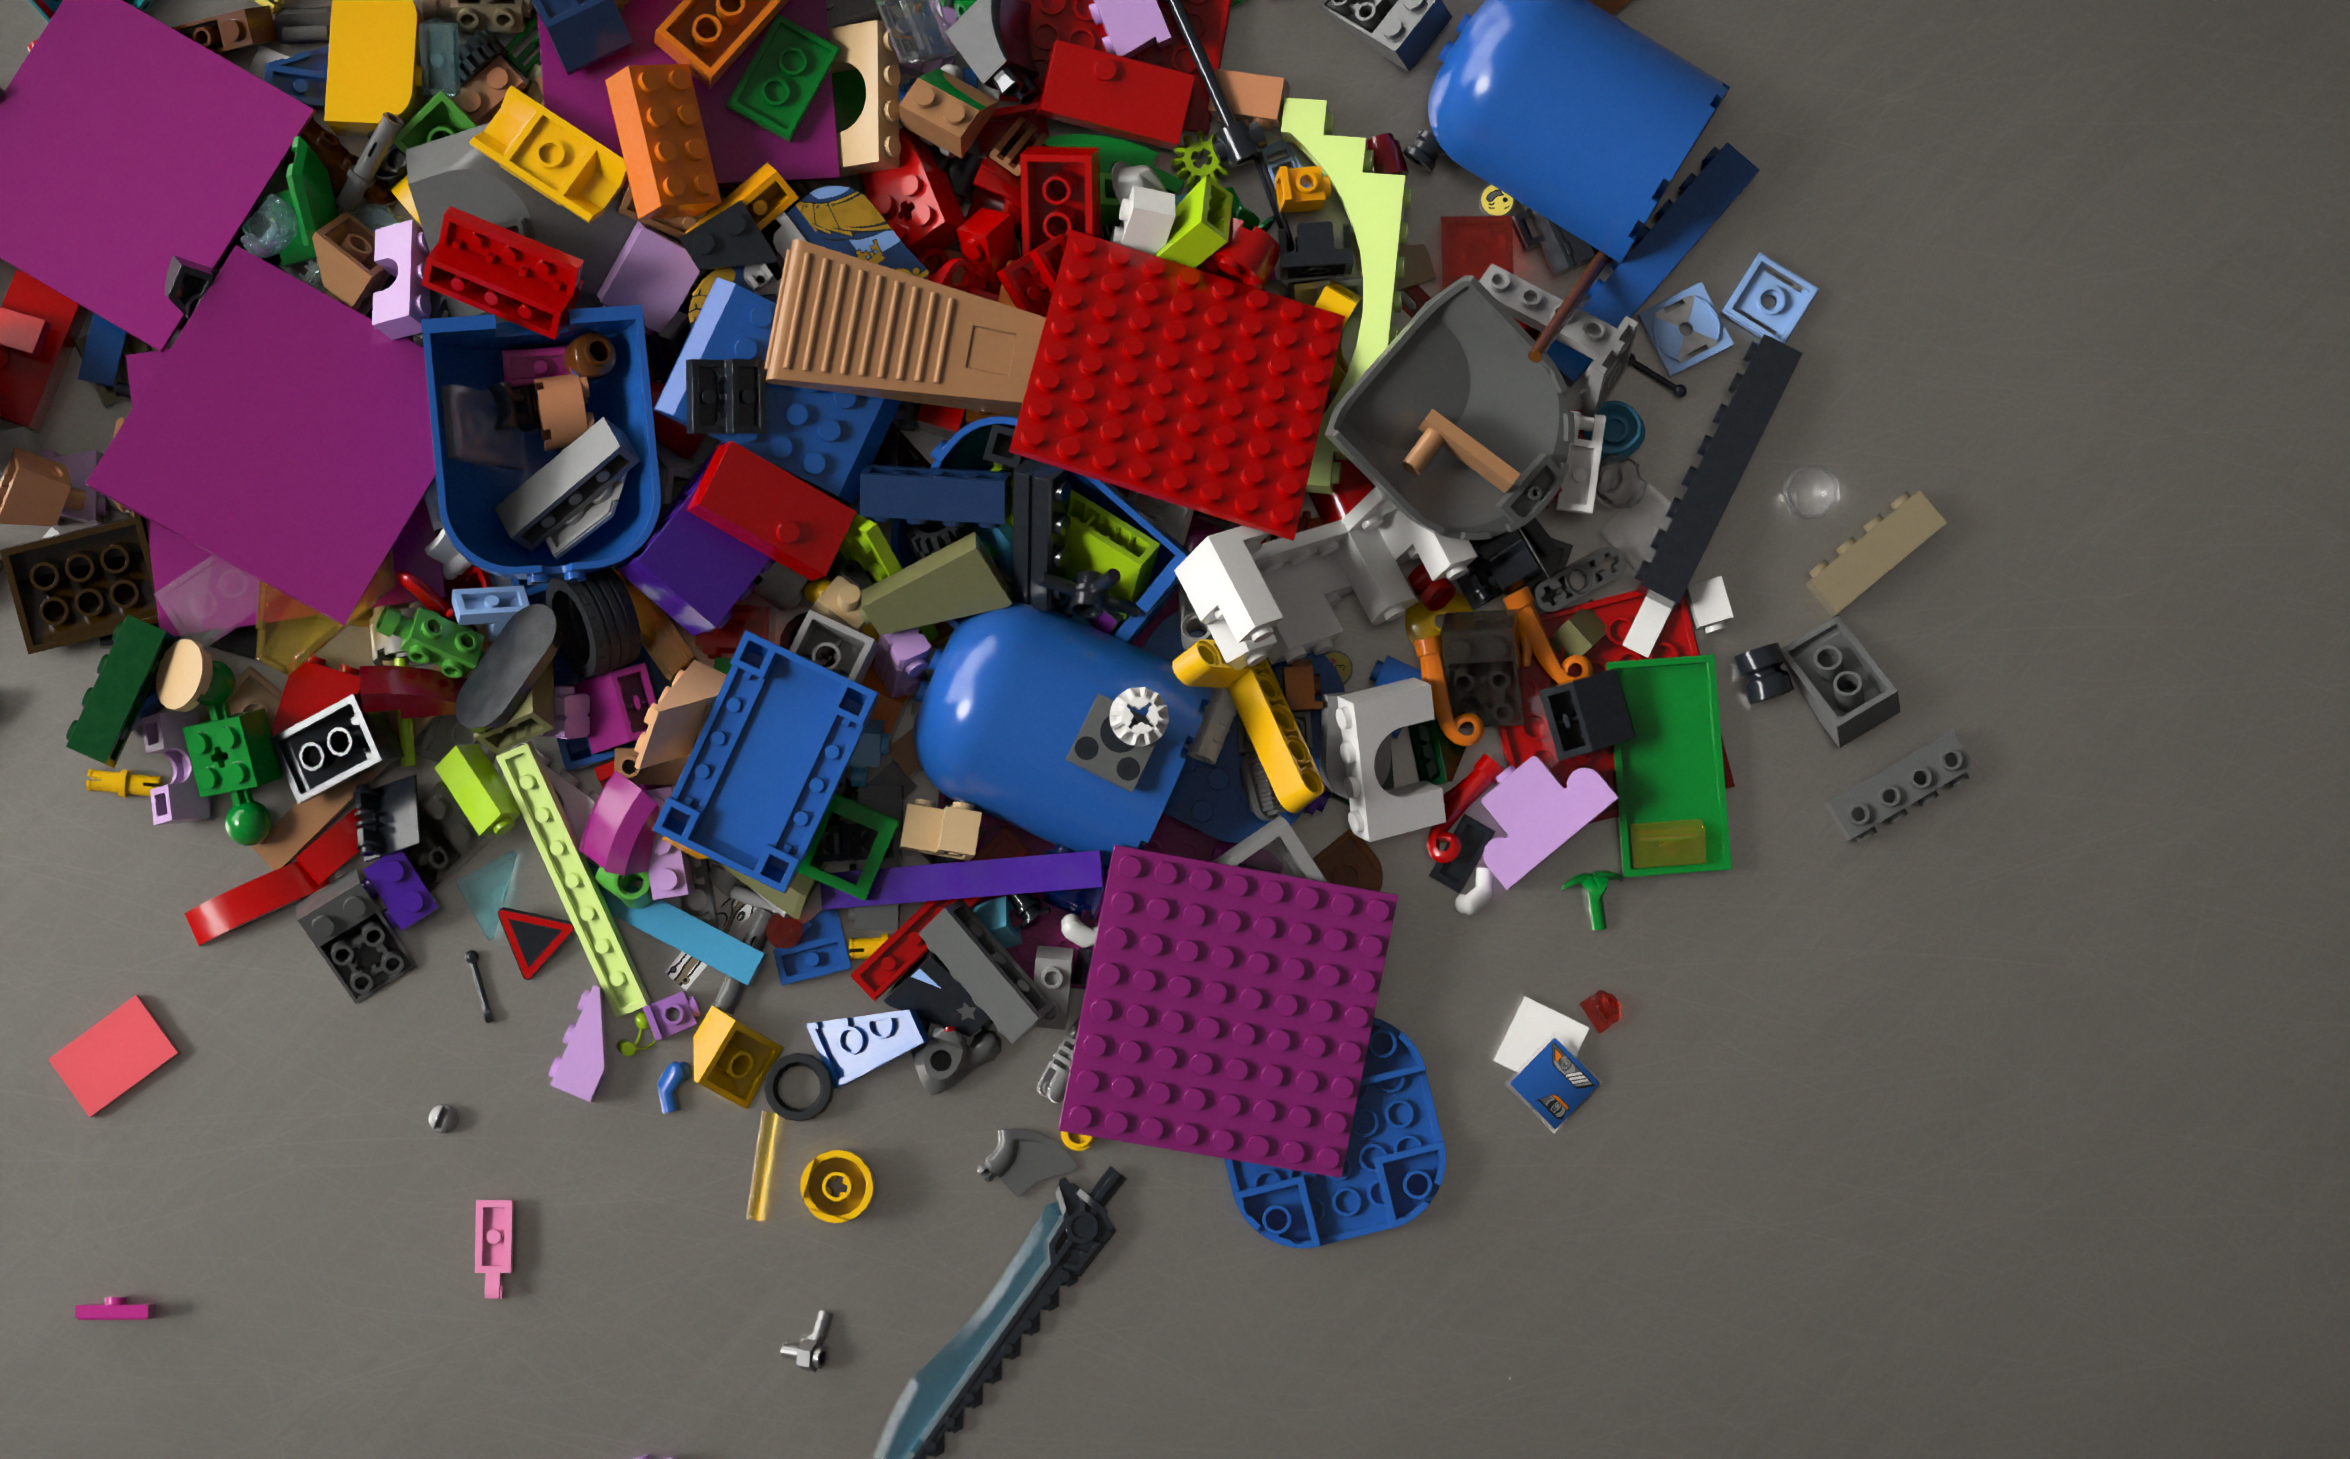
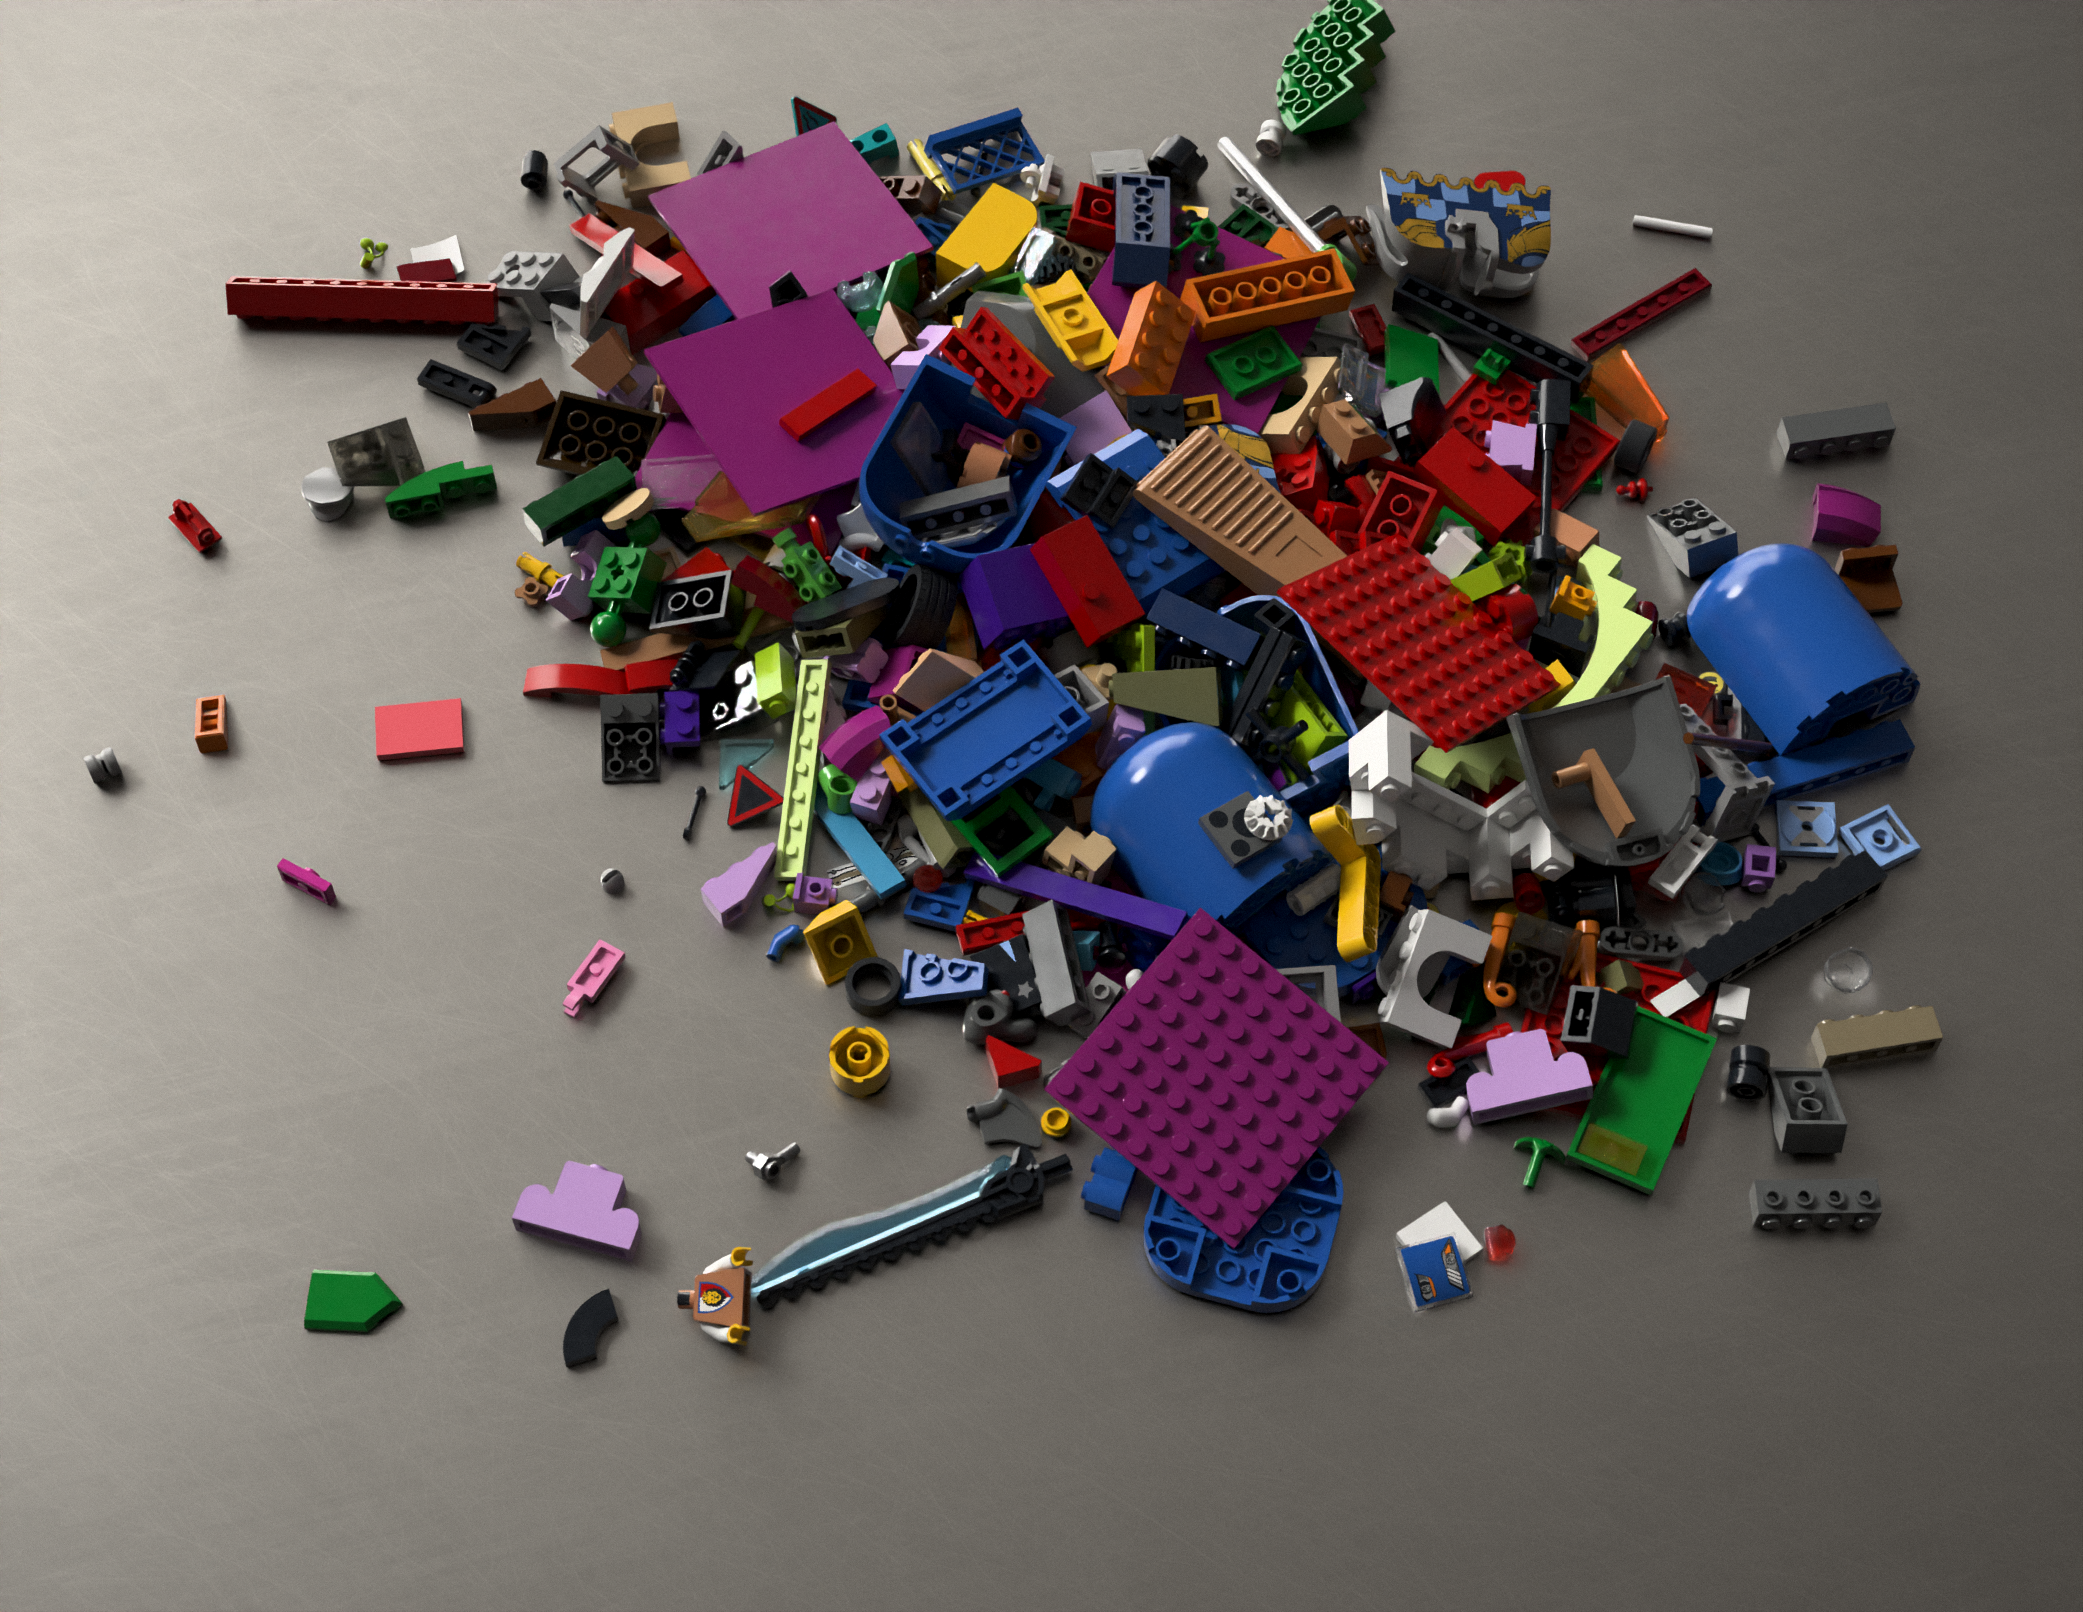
camera: 30 degrees right, 25 degrees down
clear yellow bar [746,1111,776,1221] -> none
dark grey piece [1239,750,1287,821] -> none
none -> medium nougat plate [515,577,549,606]
none -> red tile [779,368,877,442]
none -> red slope [986,1035,1042,1089]
none -> blue brick [1081,1147,1138,1220]
none -> medium lavender brick [1741,844,1776,893]

